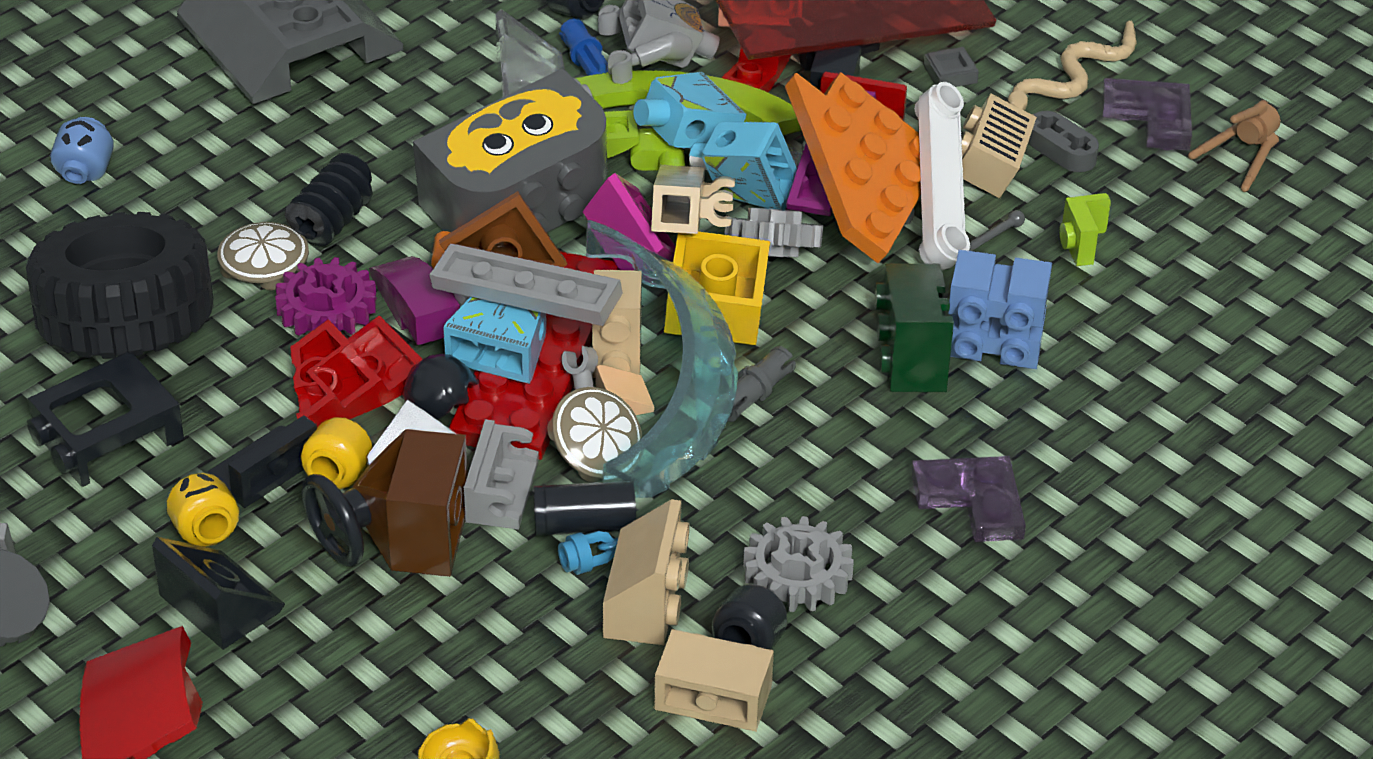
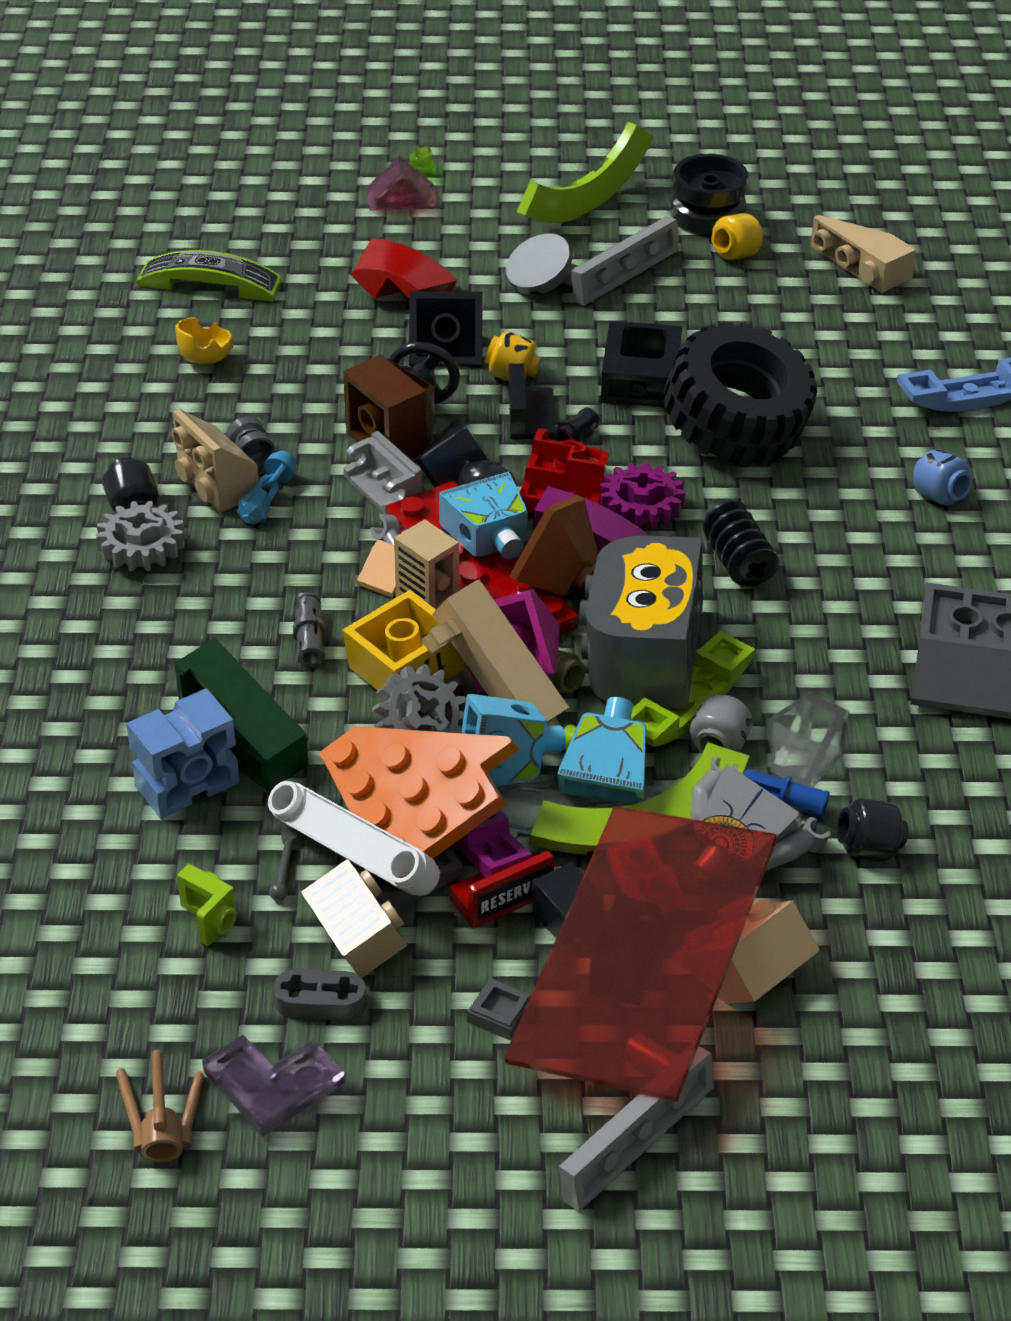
camera: 135 degrees right, 0 degrees up
dish [217,222,309,291] -> none
yellow head [301,417,372,490] -> none
light grey piece [429,243,623,326] -> none
black pin [533,480,636,536] -> none
dish [547,387,642,482] -> none
clear light blue windscreen [586,220,738,498] -> none
tan brick [655,629,774,732] -> none
clear purple plate [912,456,1026,542] -> none
tan animal [1008,21,1137,111] -> none
none -> dark grey wheel [226,416,275,469]
none -> black pin [555,407,600,443]

